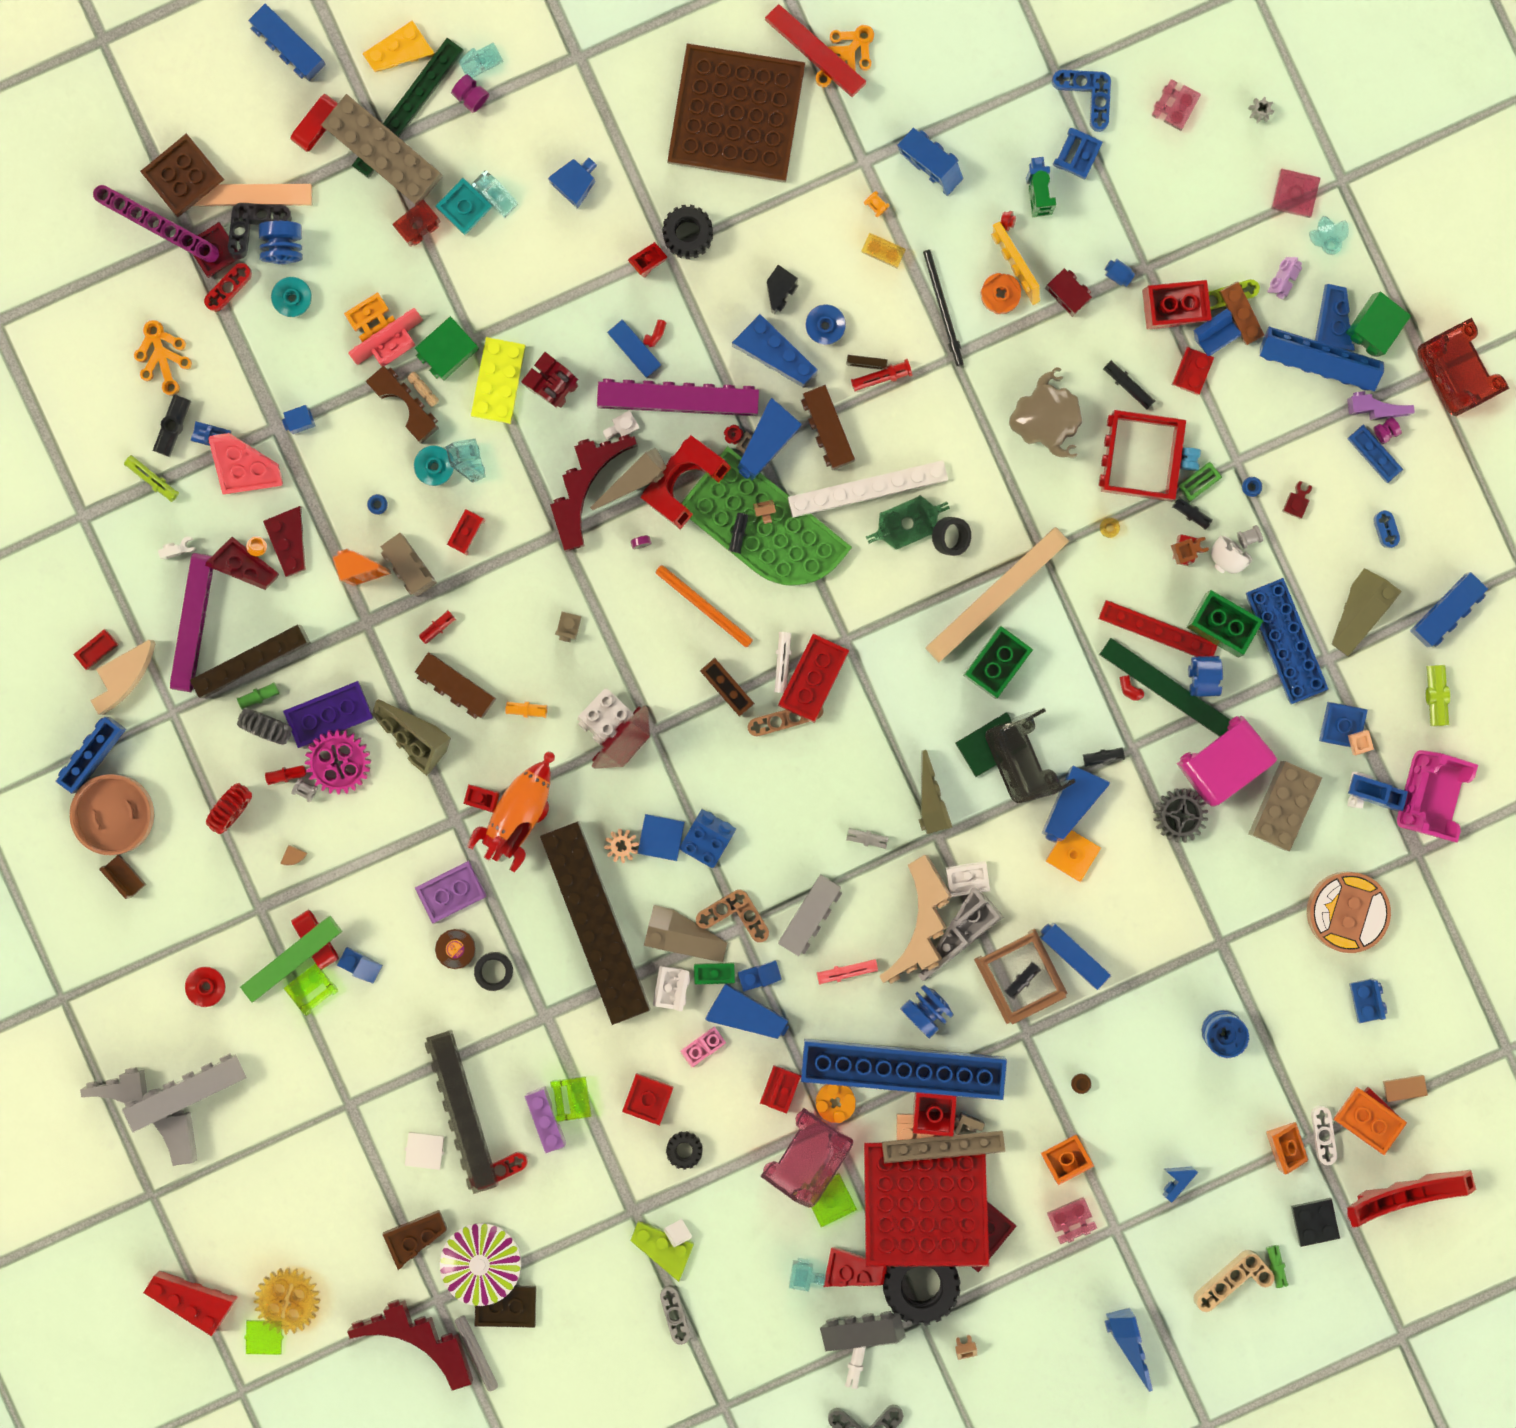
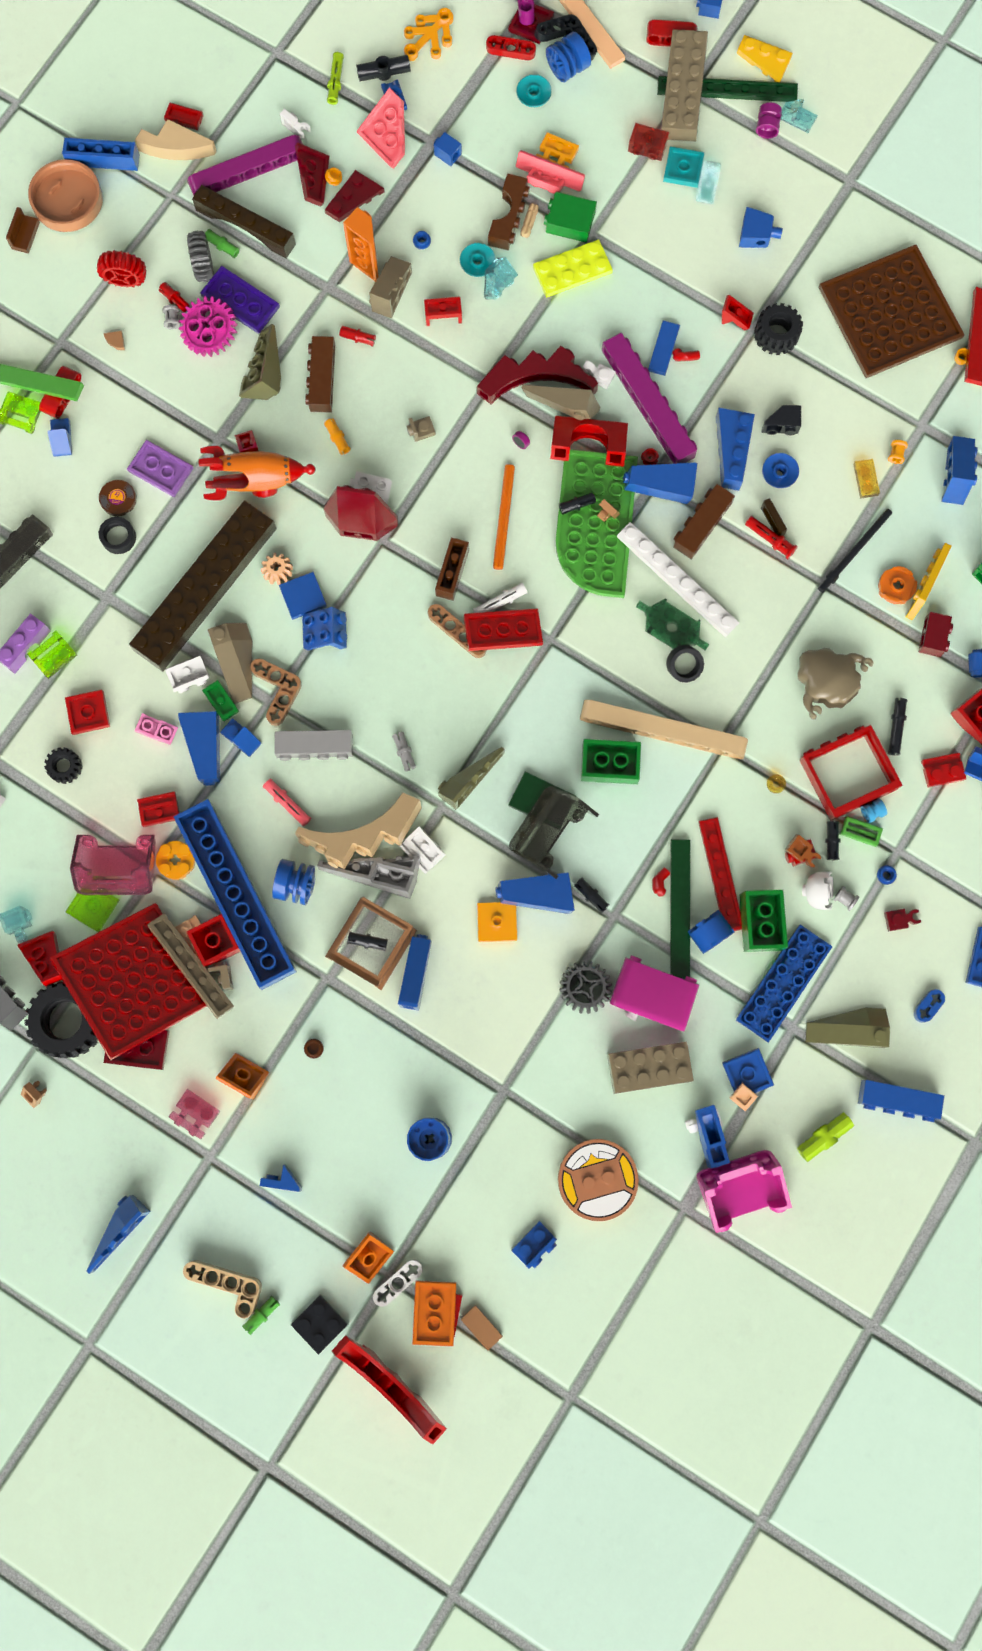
camera: 60 degrees right, 10 degrees down
dark red hips [521,352,579,408] -> none
red plate [1000,211,1016,231] -> none

